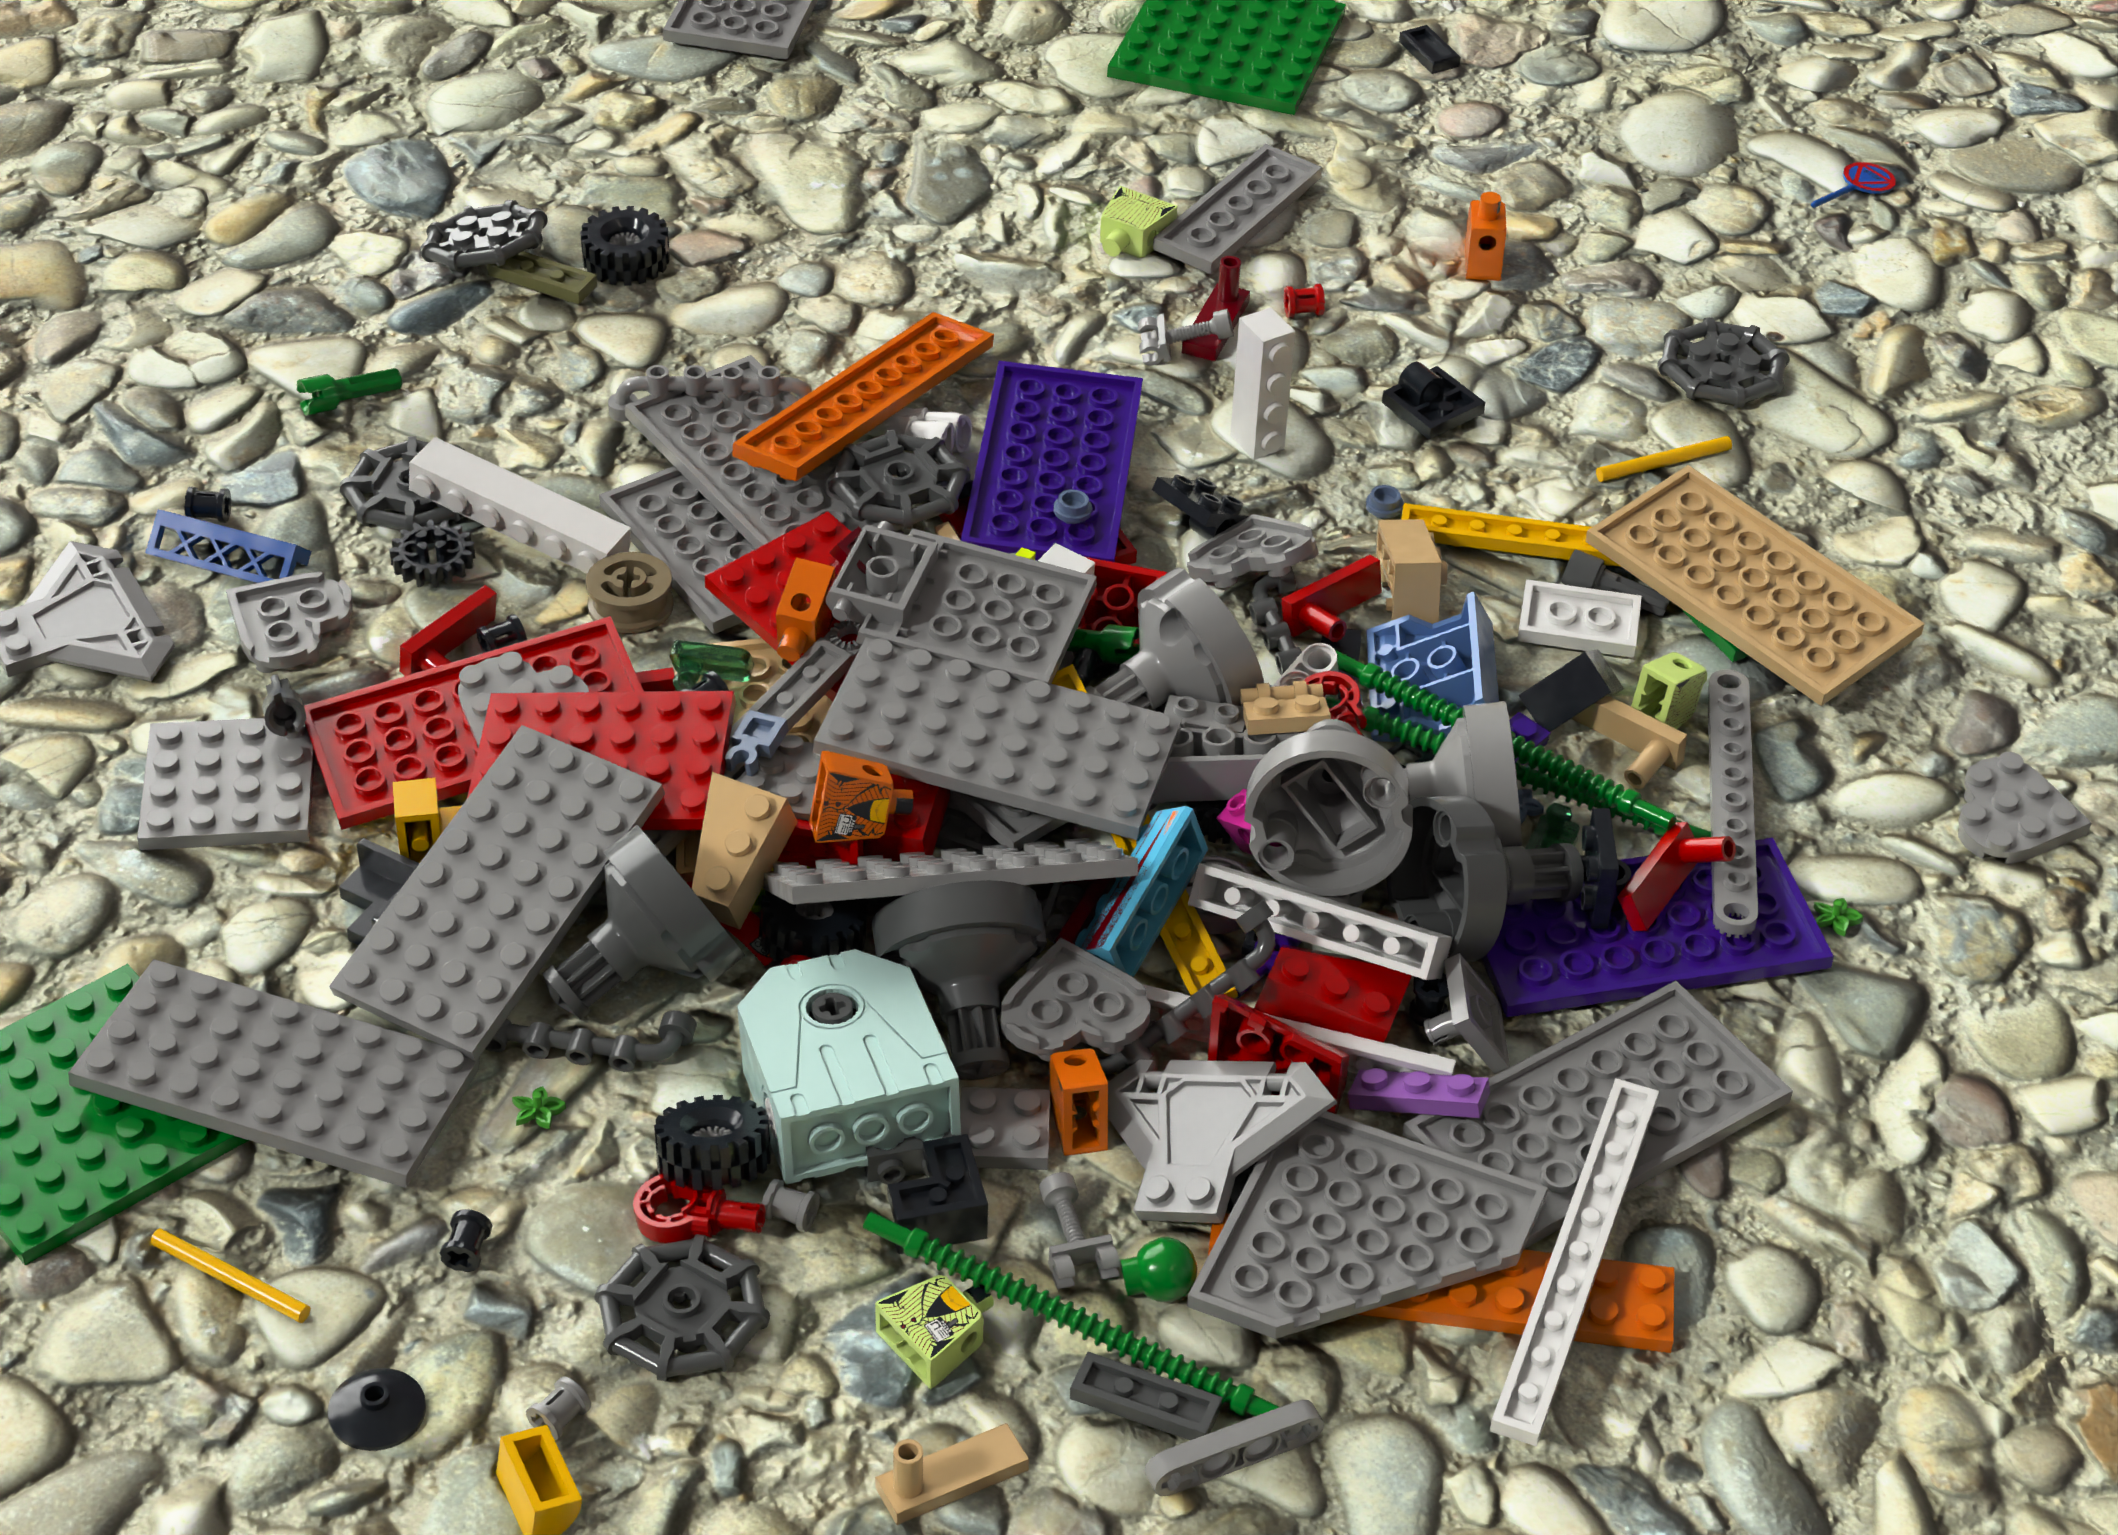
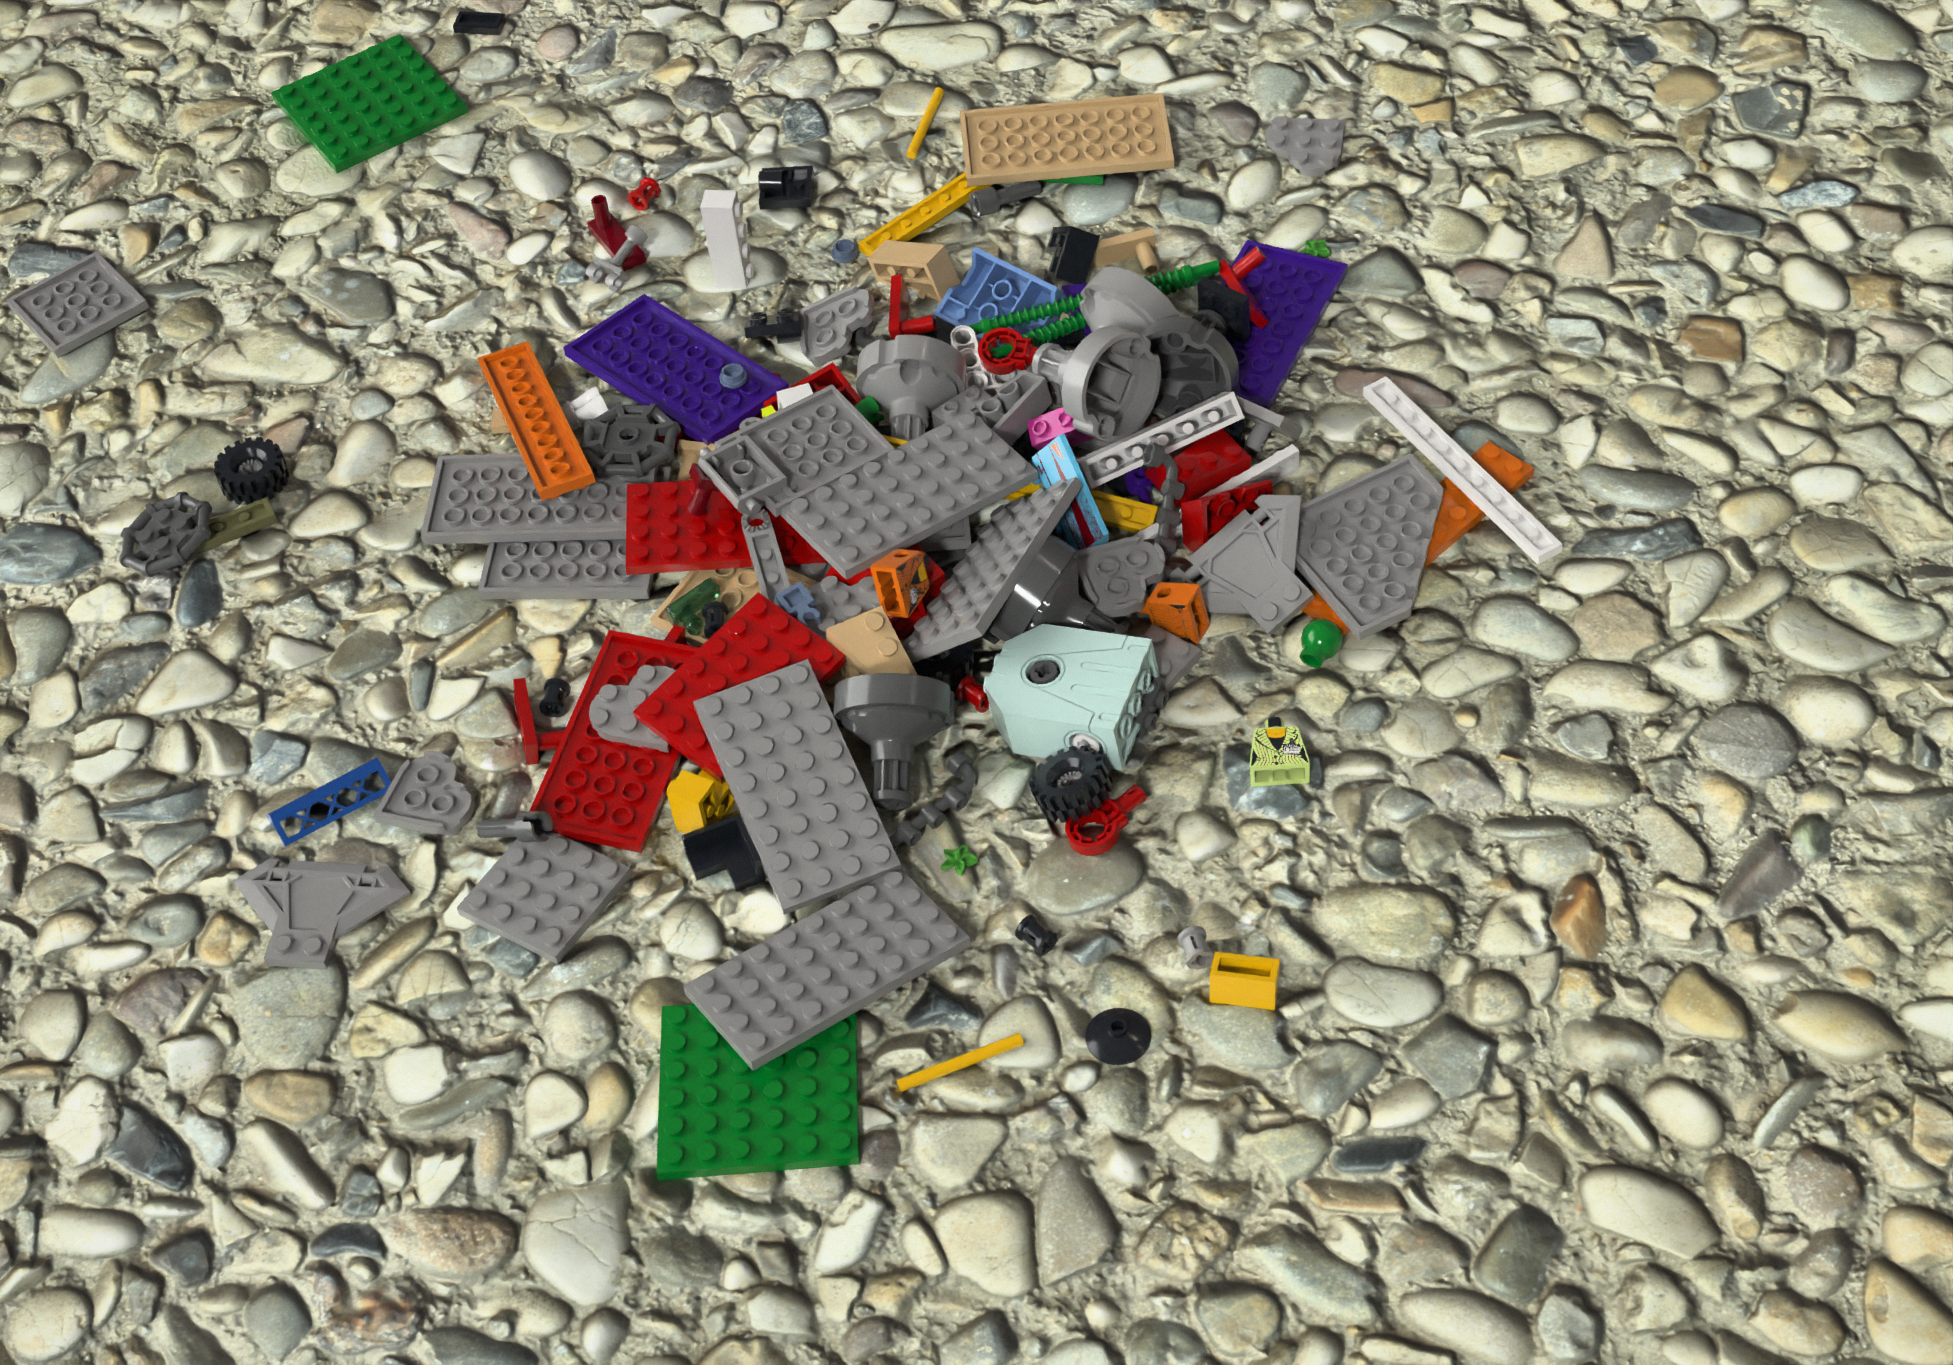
camera: 45 degrees left, 5 degrees up
black bush [184,487,231,523] -> none
green piece [297,368,402,416] -> none
dark grey plate [340,436,465,532] -> none
black gear [389,520,476,588] -> none
white brick [409,437,631,574] -> none
dark tan wheel [585,552,674,633] -> none
dark grey plate [594,1234,770,1382] -> none
light grey bar [608,365,812,422] -> none
light grey bush [762,1179,820,1232] -> none
orange torso [776,557,835,661] -> none
green hose [863,1211,1279,1416] -> none
tan piece [875,1423,1029,1525] -> none
black panel [887,1134,988,1254] -> none
light grey bar [1039,1172,1121,1289] -> none
dark grey plate [1070,1352,1222,1440] -> none
yellowish green torso [1100,186,1177,258] -> none
light grey beam [1144,1400,1324,1496] -> none
light grey plate [1153,144,1322,274] -> none
tan plate [1240,680,1331,735] -> none
medium lavender plate [1348,1068,1490,1118] -> none
light grey plate [1402,981,1793,1249] -> none
orange torso [1465,192,1507,281] -> none
white plate [1517,579,1642,658] -> none
yellowish green torso [1631,652,1707,729] -> none
dark grey plate [1657,317,1790,408] -> none
light grey plate [1708,670,1758,938] -> none

